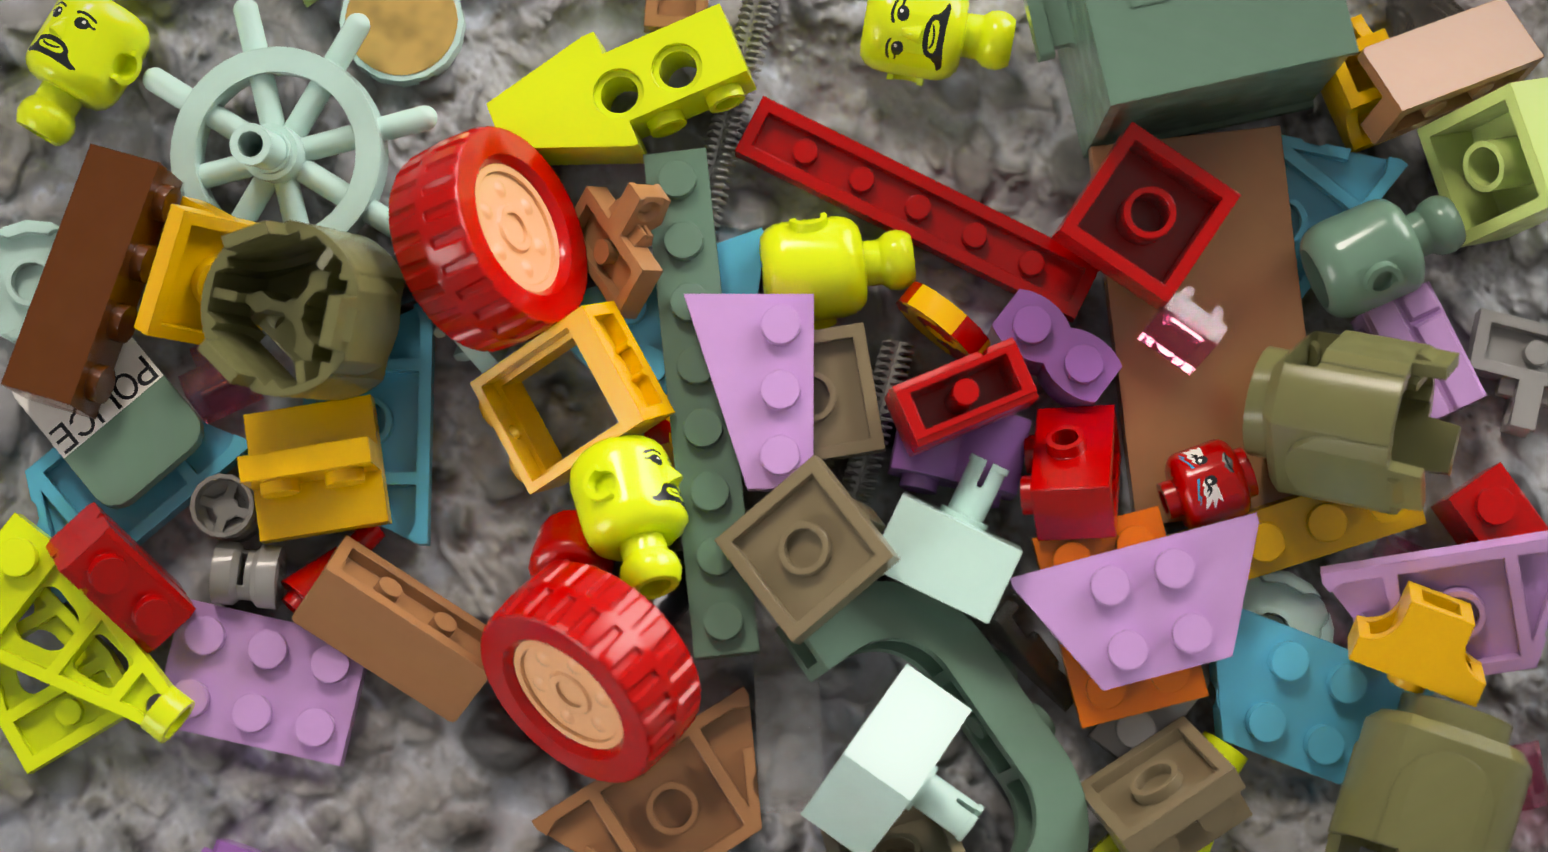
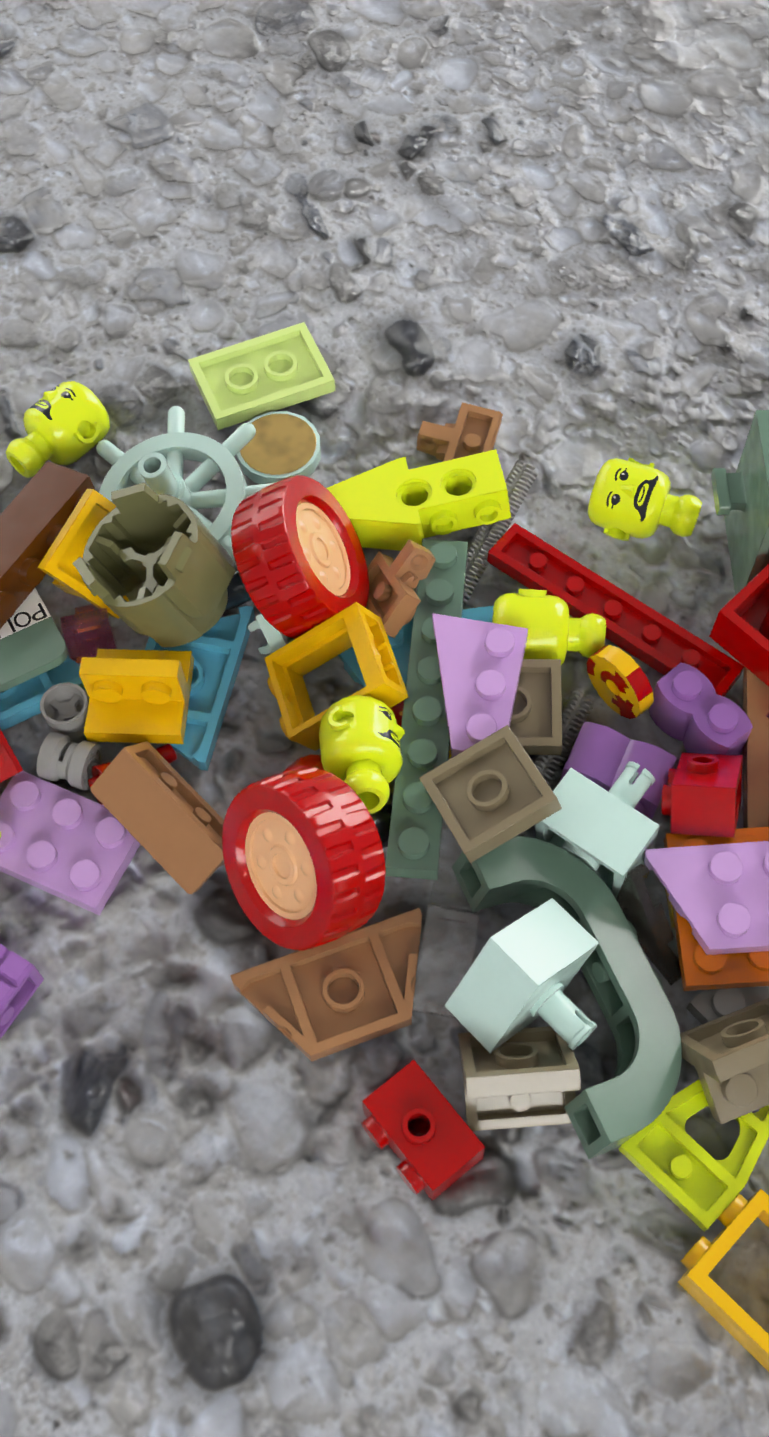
camera: 15 degrees right, 20 degrees down
red brick [884,337,1039,457] -> none

